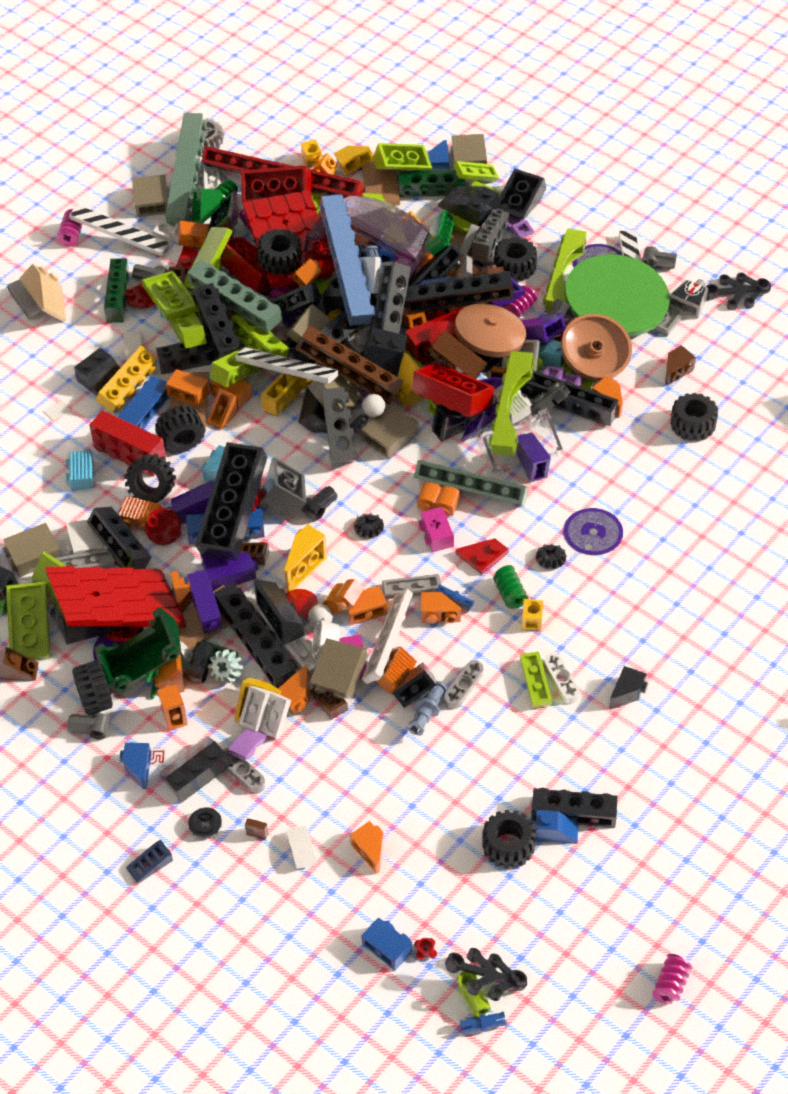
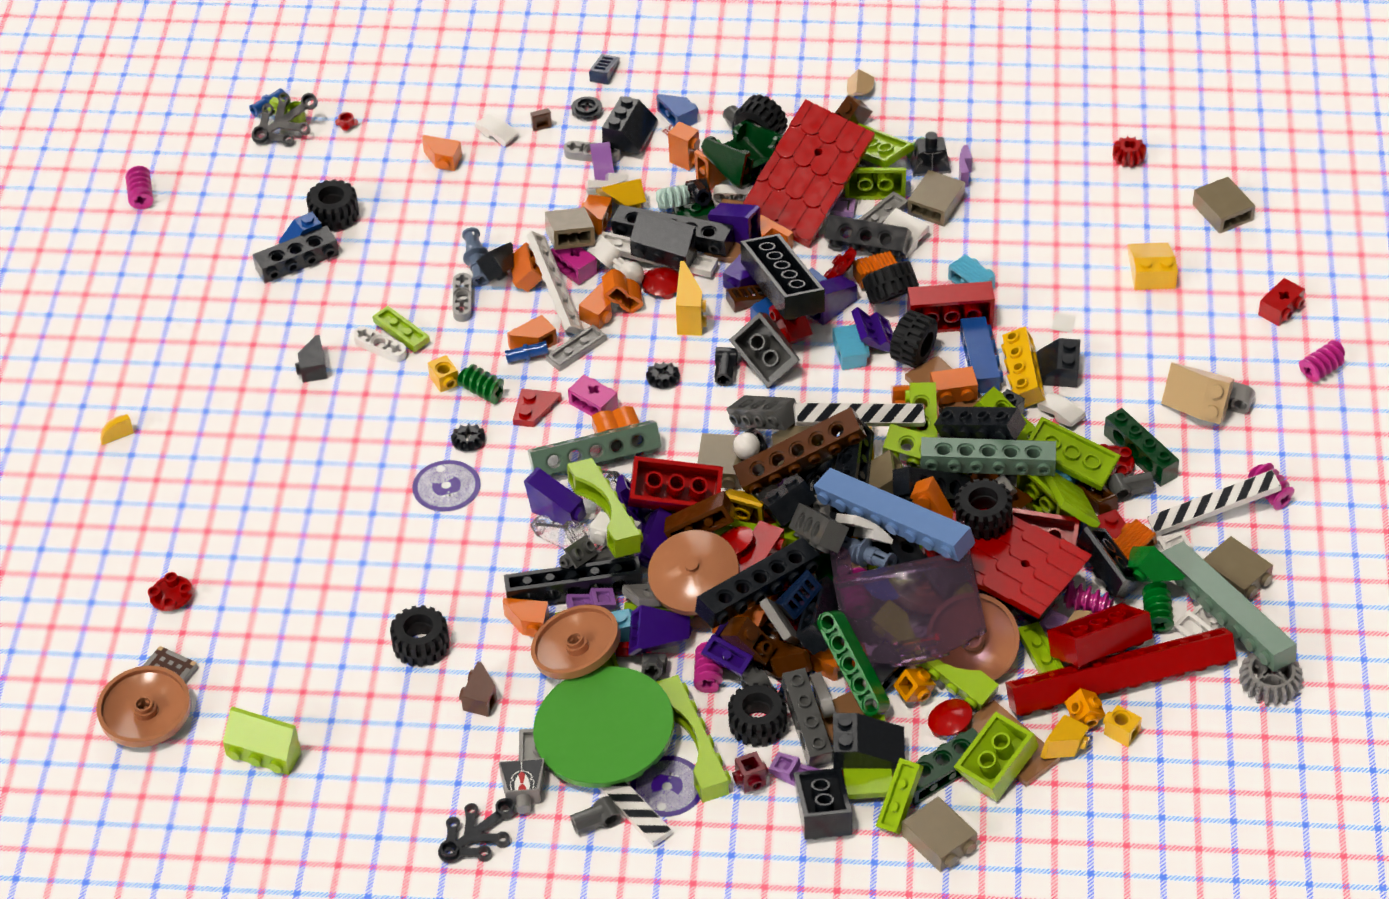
camera: 145 degrees right, 5 degrees down
blue brick [361,917,412,971] -> none
blue slope [428,140,449,171] -> none
none -> dark red brick [732,751,769,793]
none -> dark purple slope [851,307,893,352]
none -> red dish [928,699,972,737]

